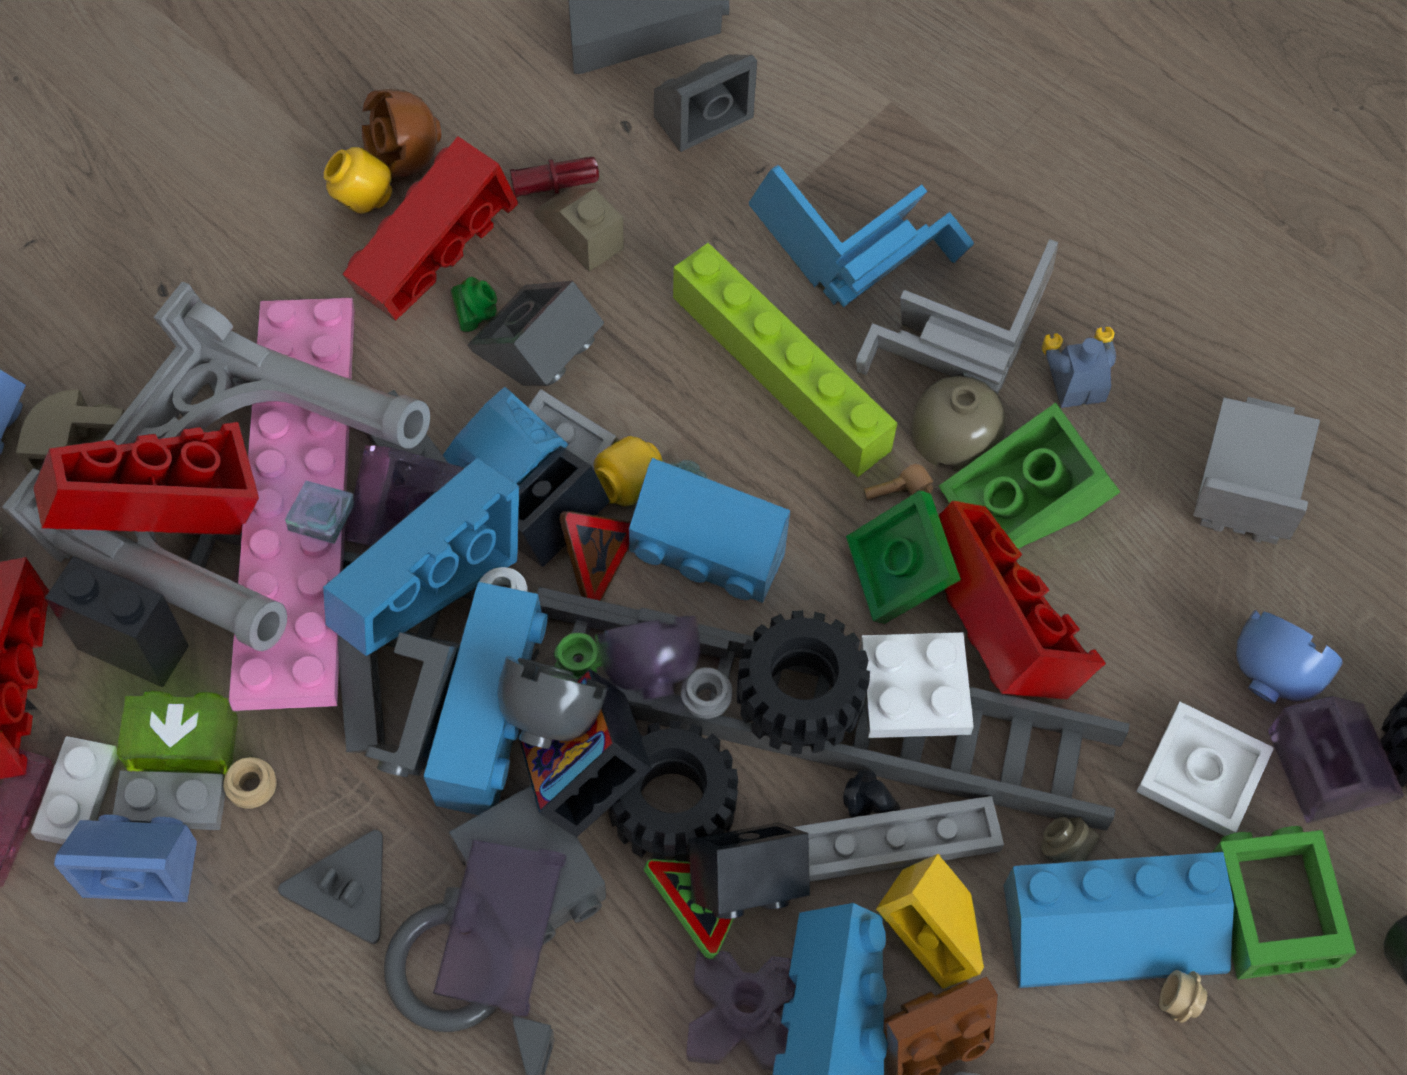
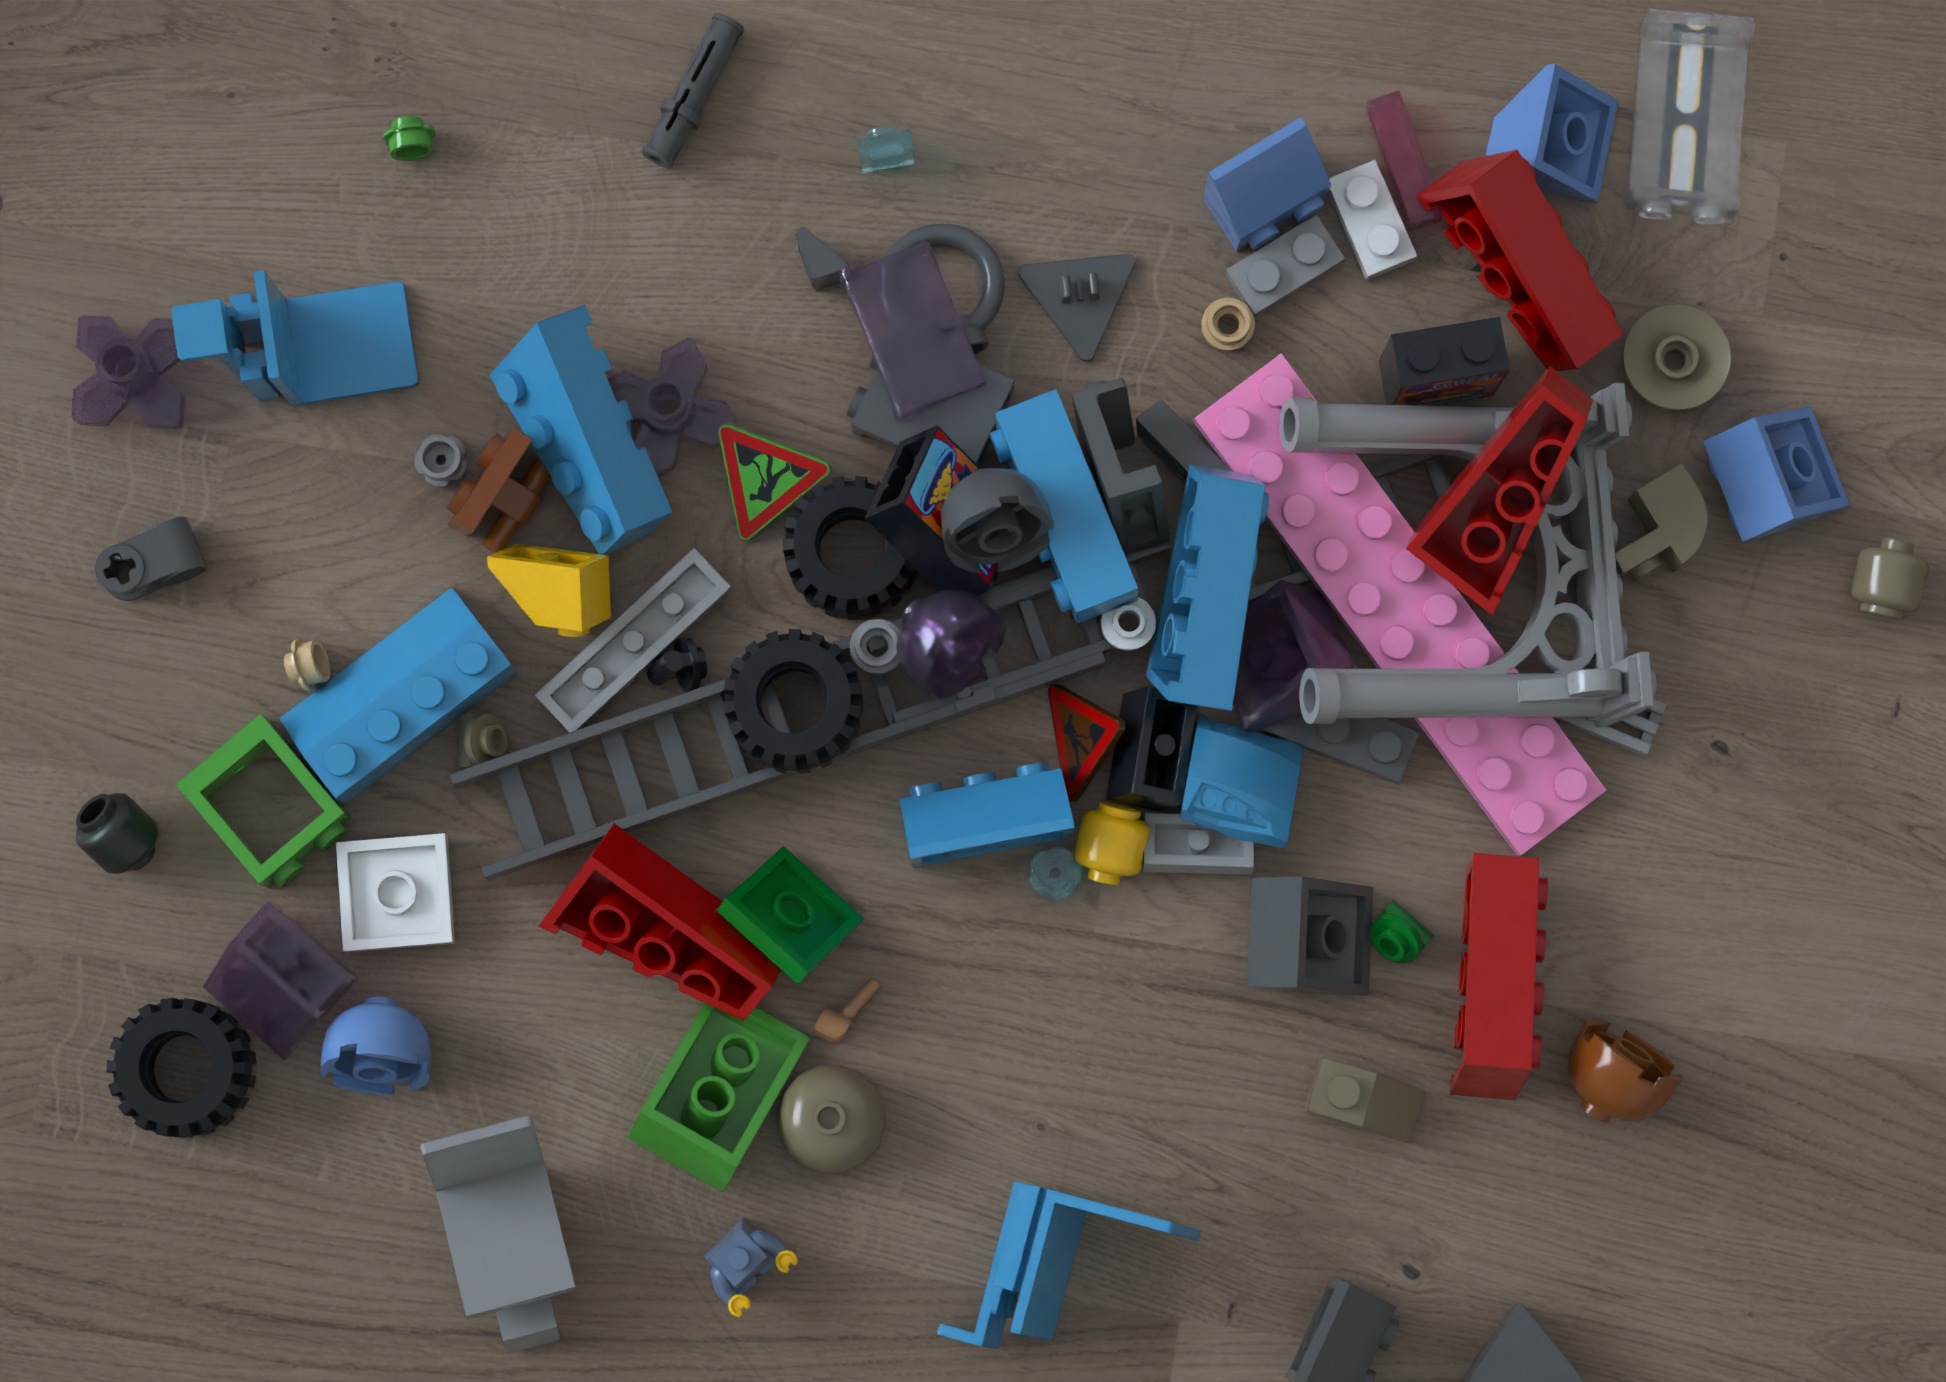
camera: 150 degrees right, 20 degrees up
clear neon green brick [116,691,238,774] -> none
clear light blue plate [285,480,354,544] -> none
yellow head [323,147,392,214] -> none
dark red axle [510,156,599,198] -> none
bright green plate [554,633,604,680] -> none
lime brick [673,243,897,478] -> none
black brick [689,822,810,919] -> none
light grey piece [856,239,1059,395] -> none
white plate [860,633,974,738] -> none

